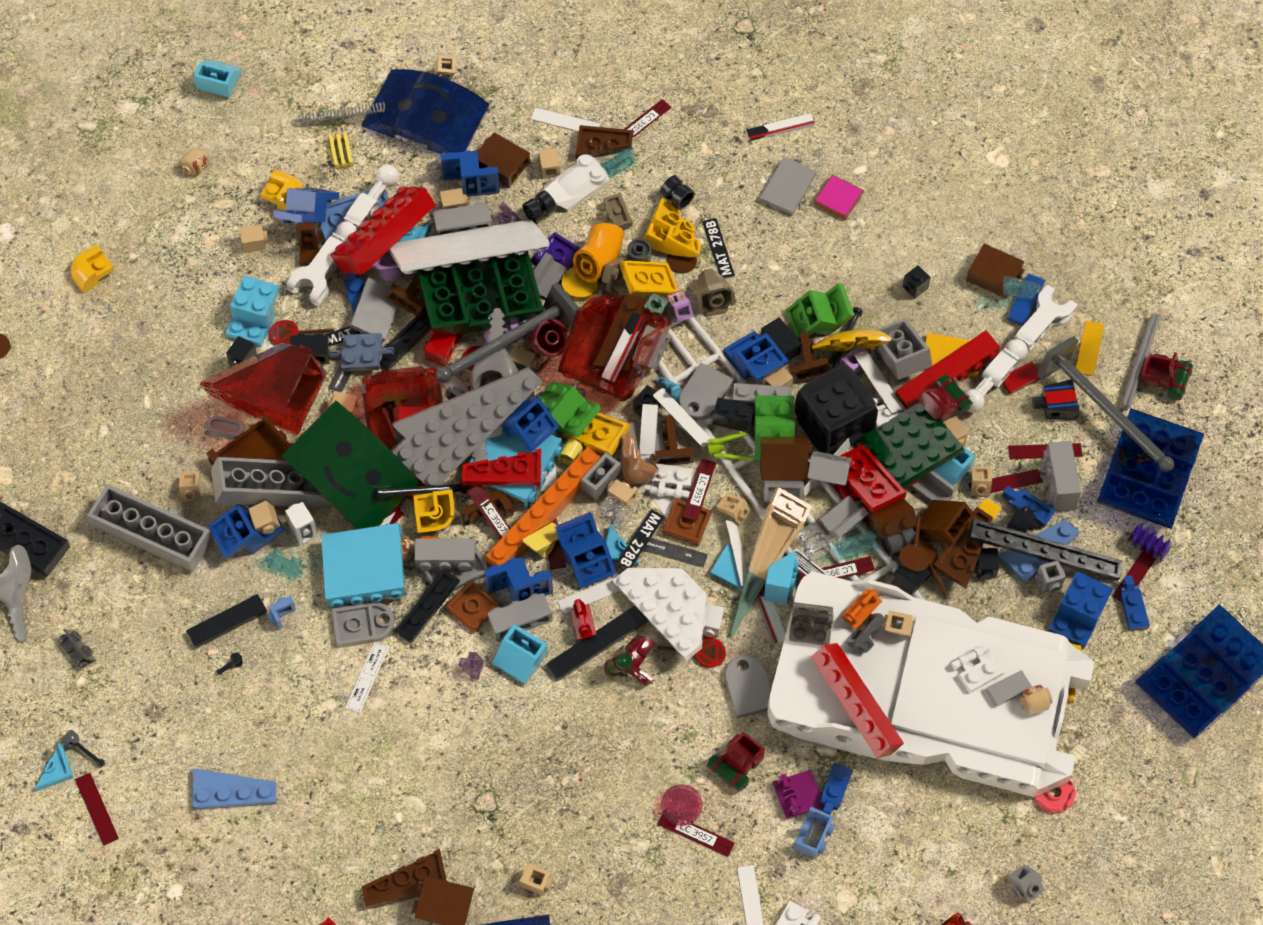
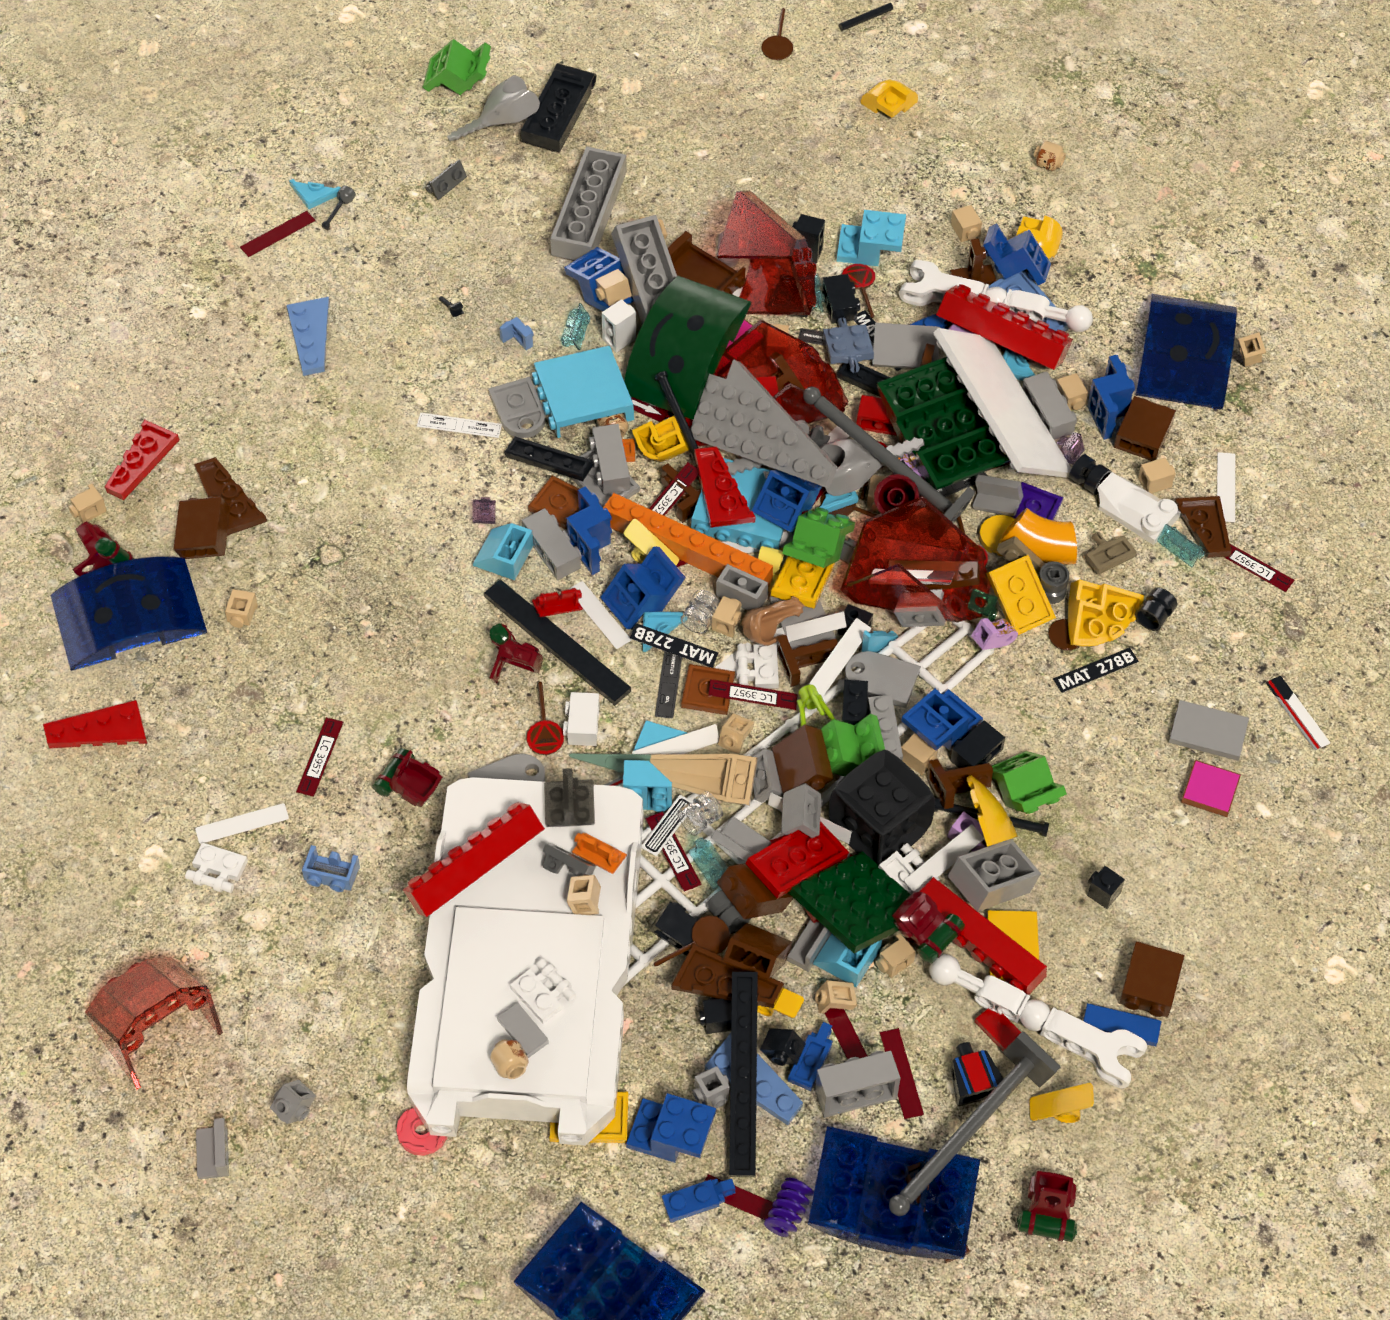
camera: 80 degrees right, 5 degrees down
black tile [186,594,267,649] -> none
medium azure slope [193,59,243,98] -> none
light grey piece [298,102,385,125] -> none
light yellow tile [329,132,353,169] -> none
white plate [613,568,708,661] -> none
clear pink tile [661,784,703,826] -> none
dark tan cone [697,269,735,316] -> none
magenta hinge [772,769,824,819] -> none
blue hinge [820,762,853,815] -> none
reddish brown piece [899,515,930,572] -> none
clear light blue hinge [1003,276,1042,300] -> none
light grey axle [1120,313,1161,409] -> none

